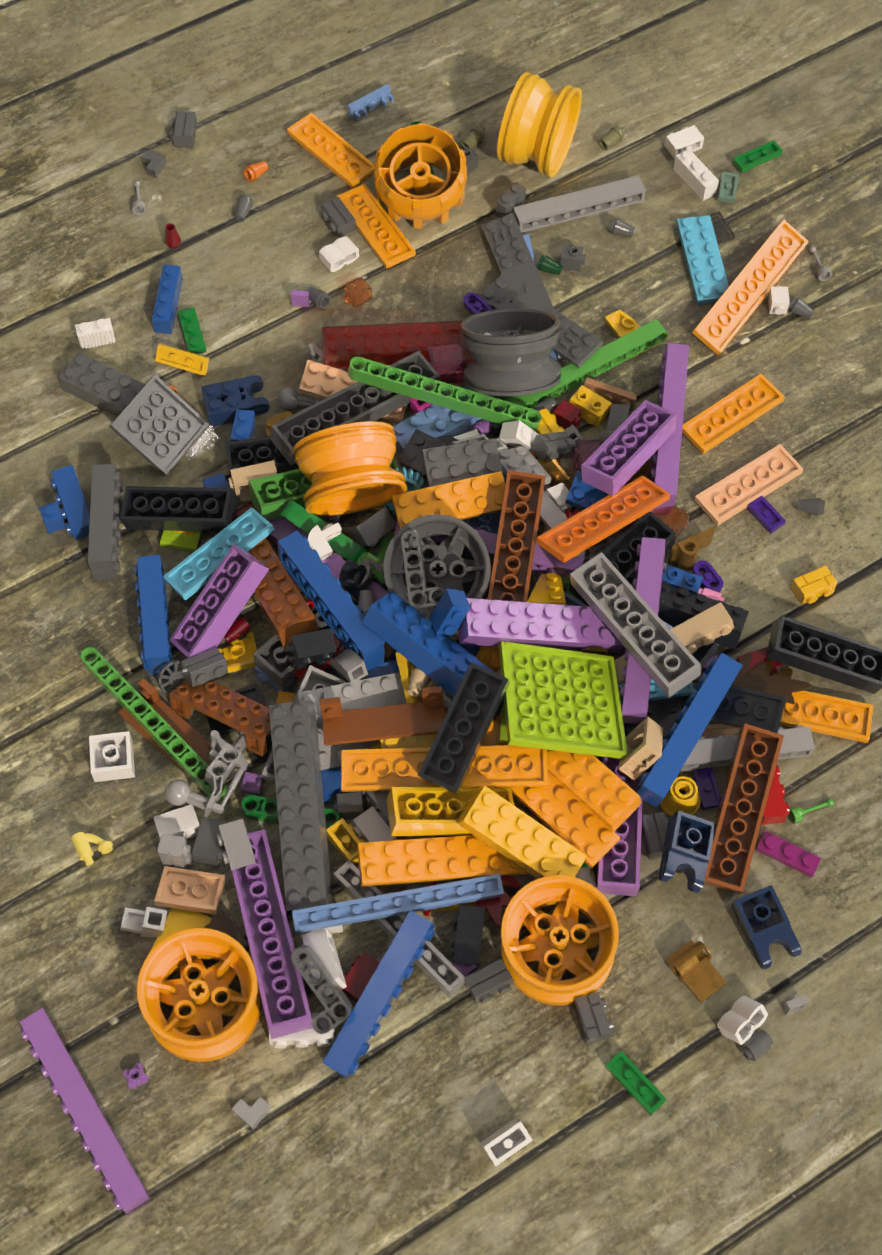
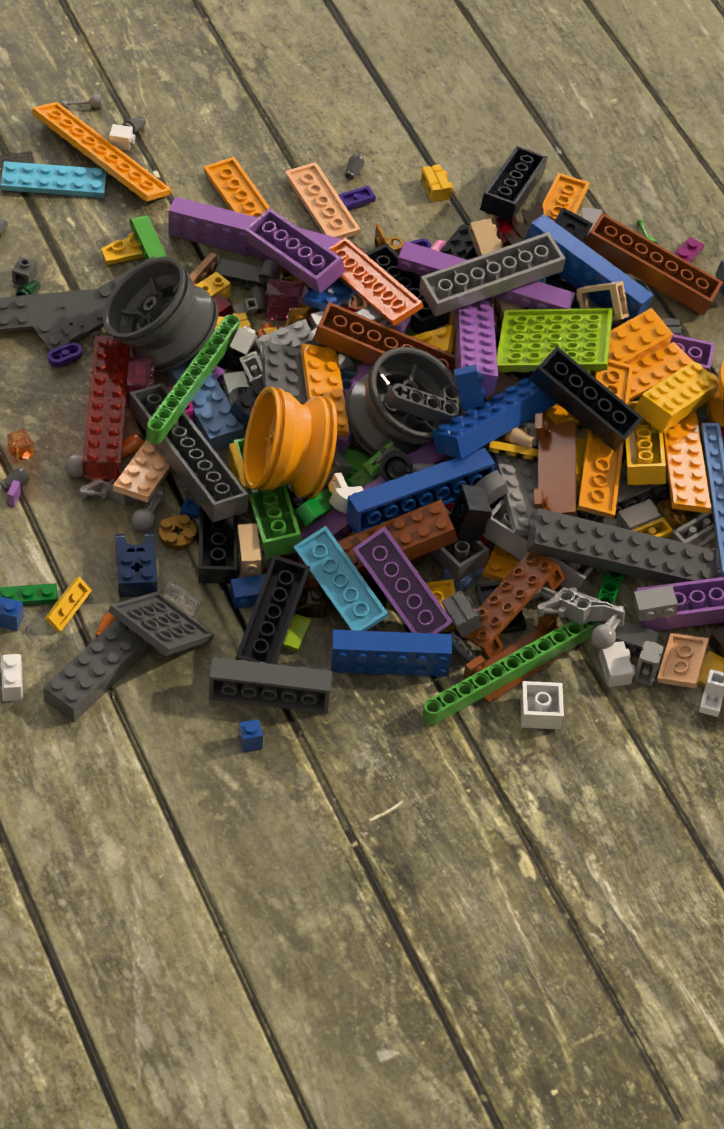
camera: 85 degrees left, 10 degrees down
blue brick [50,465,90,540] -> none
light yellow plant [71,832,113,866] -> none
blue brick [230,409,256,441] -> none
dark grey brick [531,431,576,461] -> none
dark blue brick [658,810,716,893] -> none

